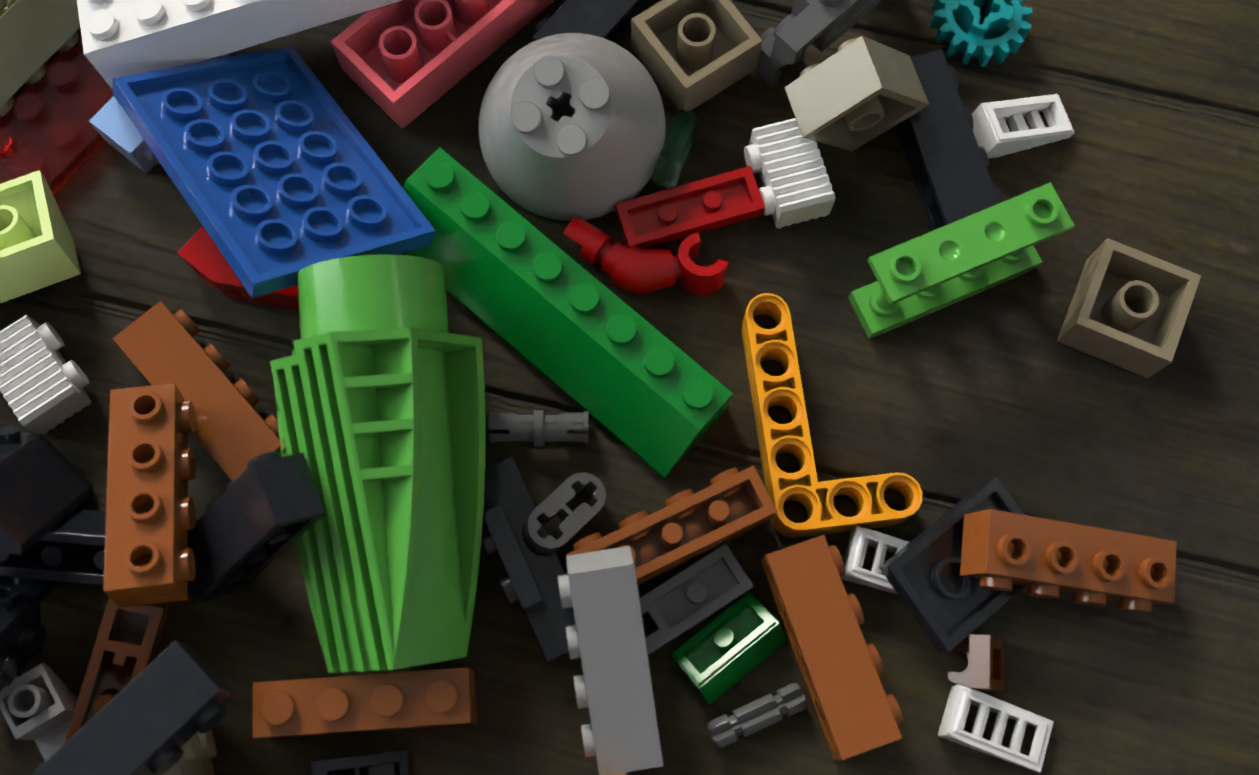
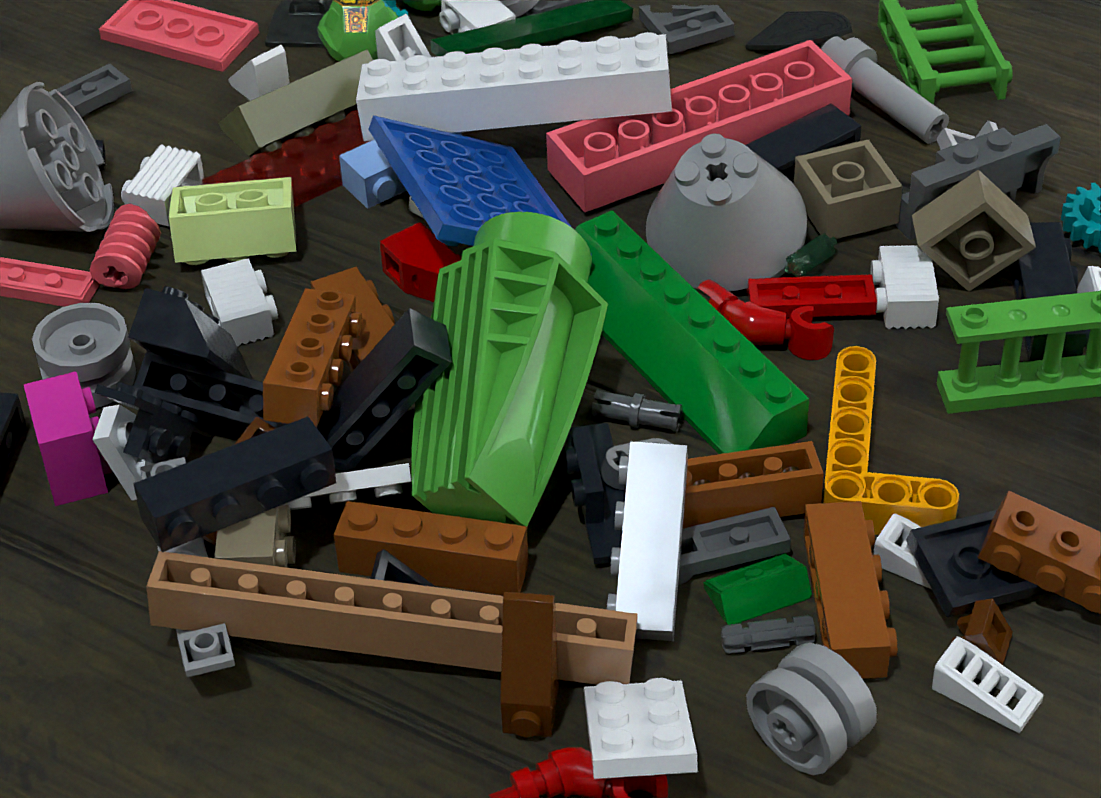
camera: 20 degrees right, 30 degrees down
none -> white plate [283,463,411,511]

